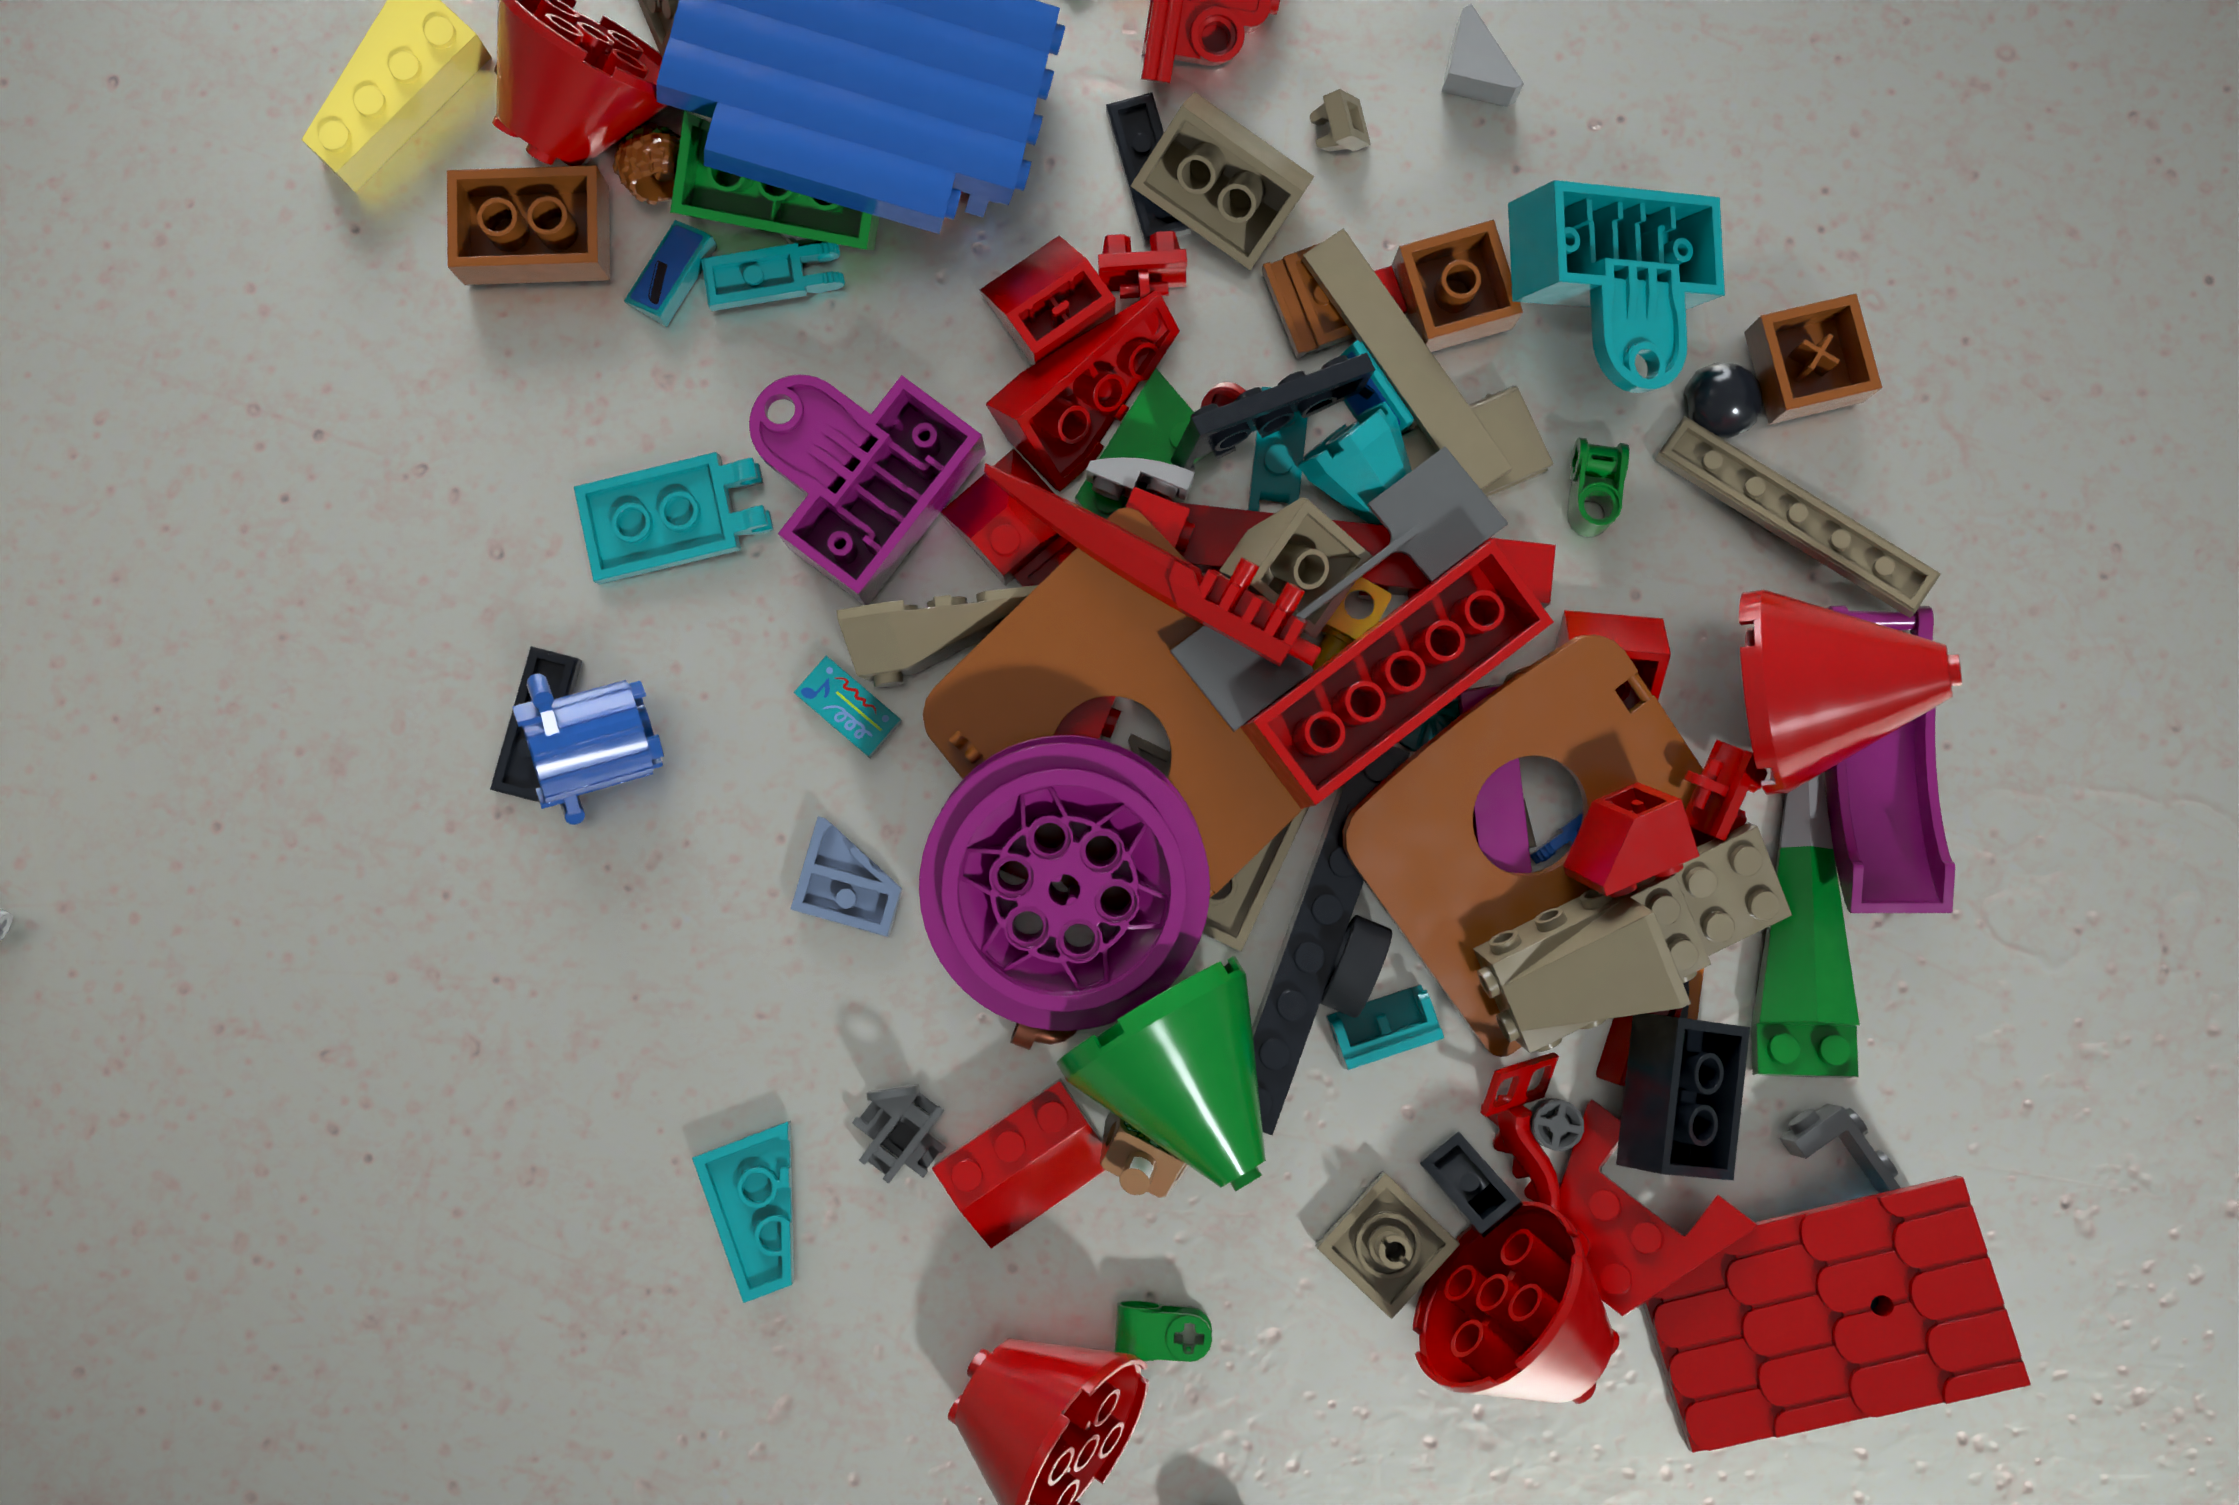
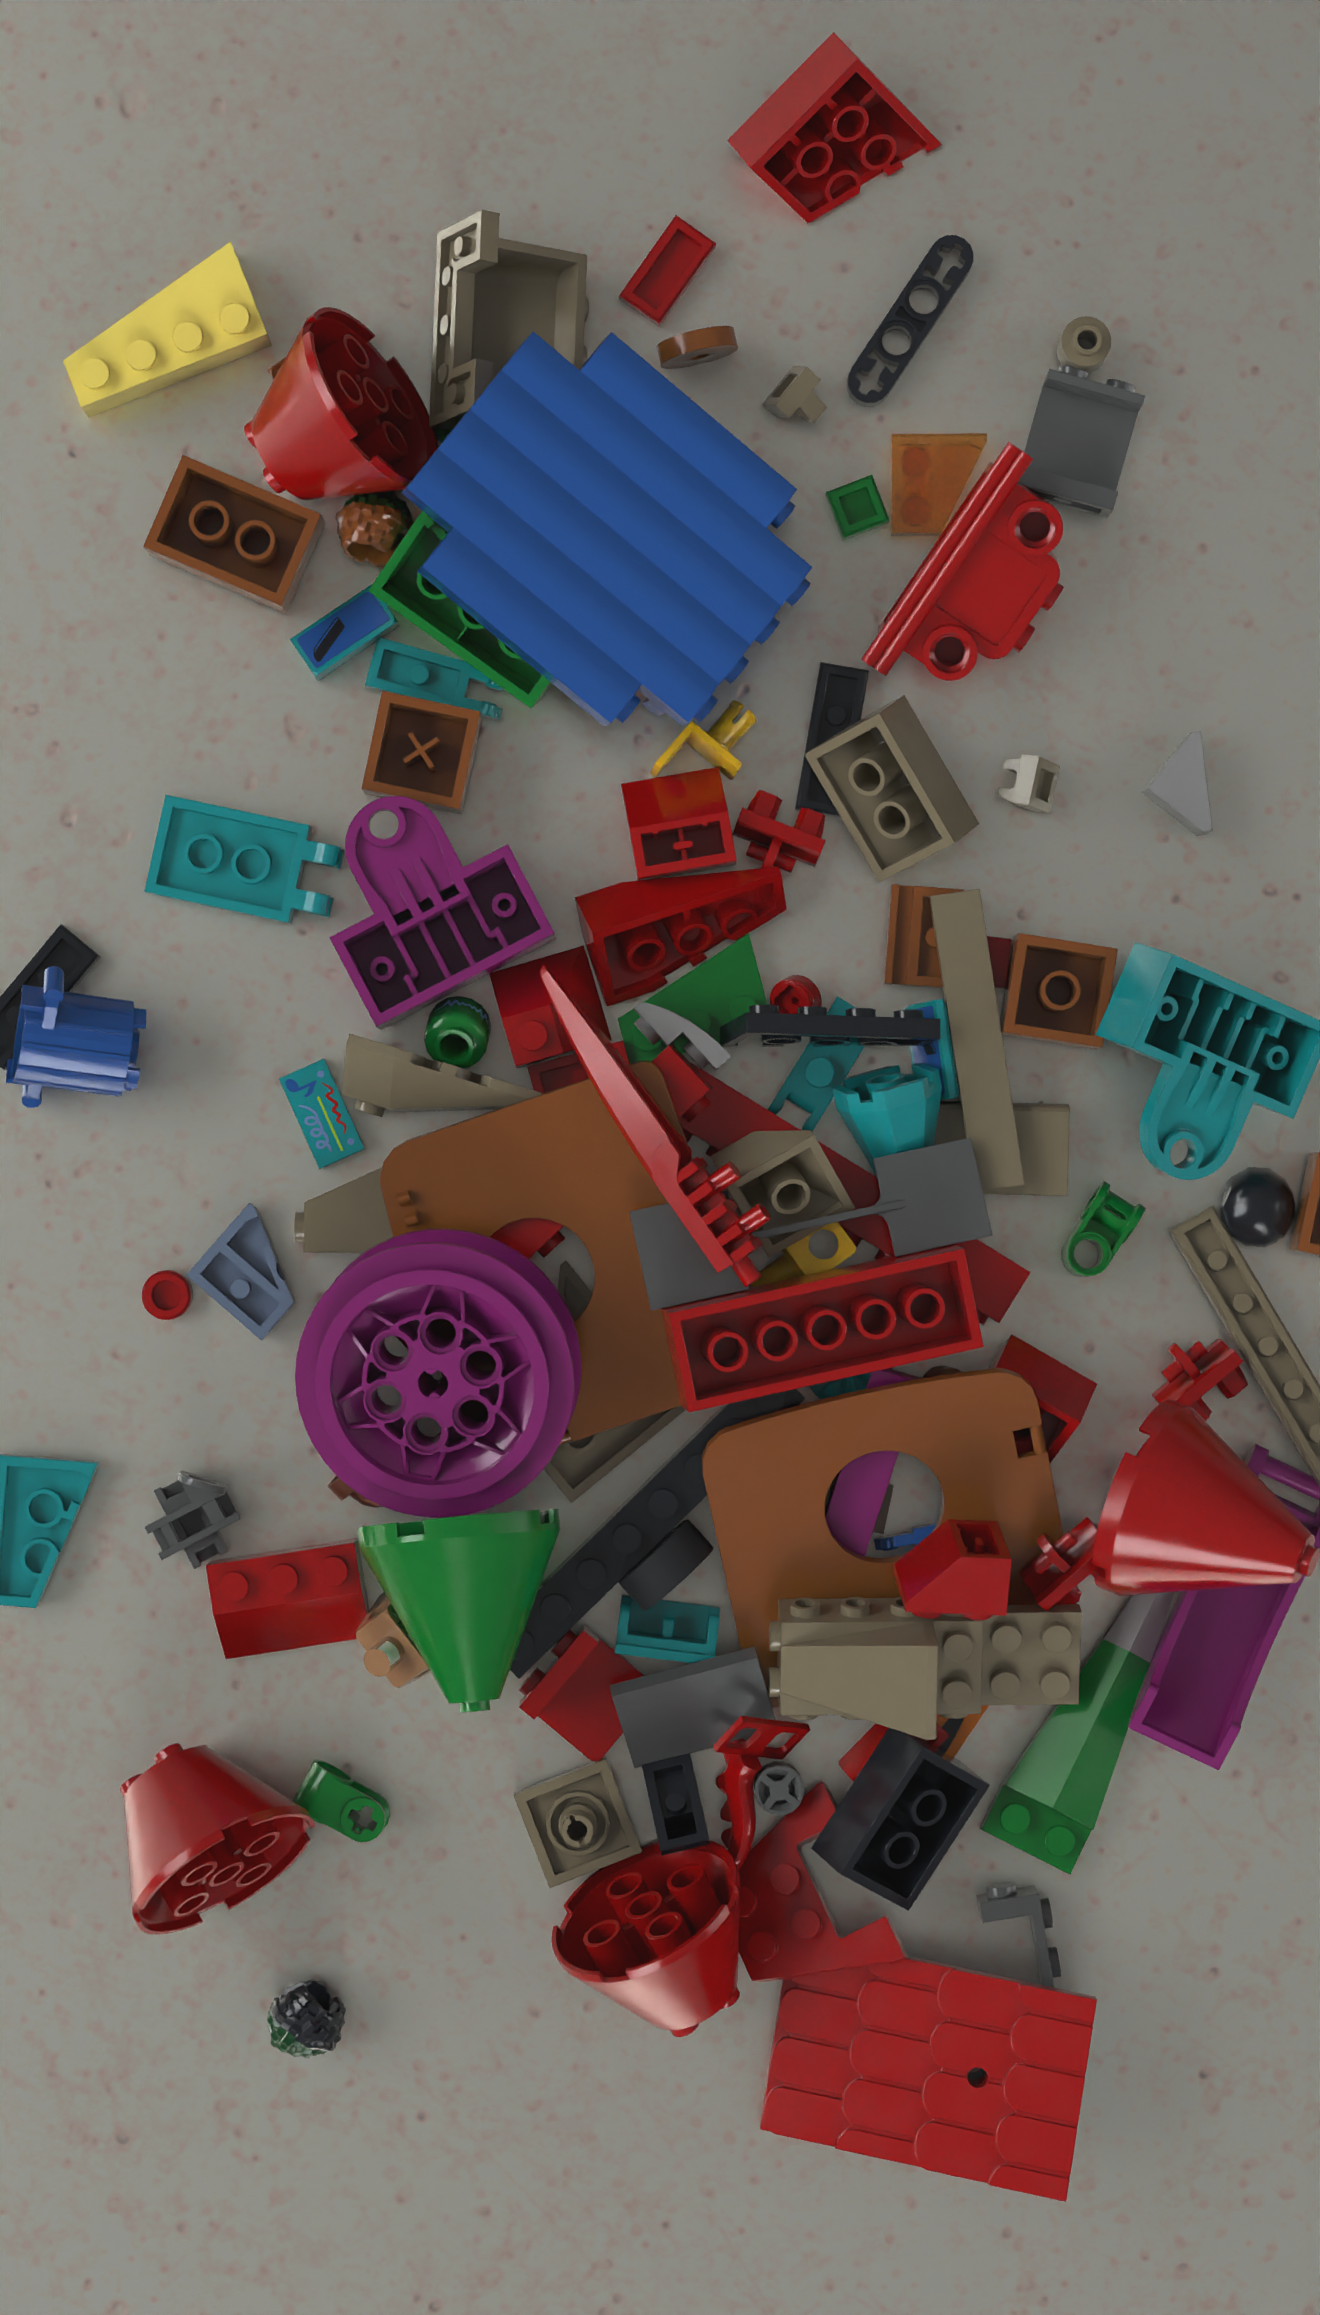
camera: 30 degrees right, 5 degrees up
none -> red tile [142,1270,193,1320]
none -> dark tan slope [294,1167,393,1253]
none -> dark orange brick [361,691,482,815]
none -> green head [424,996,491,1069]
none -> red bracket [518,1624,645,1761]
none -> dark grey tile [610,1646,776,1768]
none -> yellow bracket [650,700,757,780]
none -> red hips [1151,1338,1248,1421]

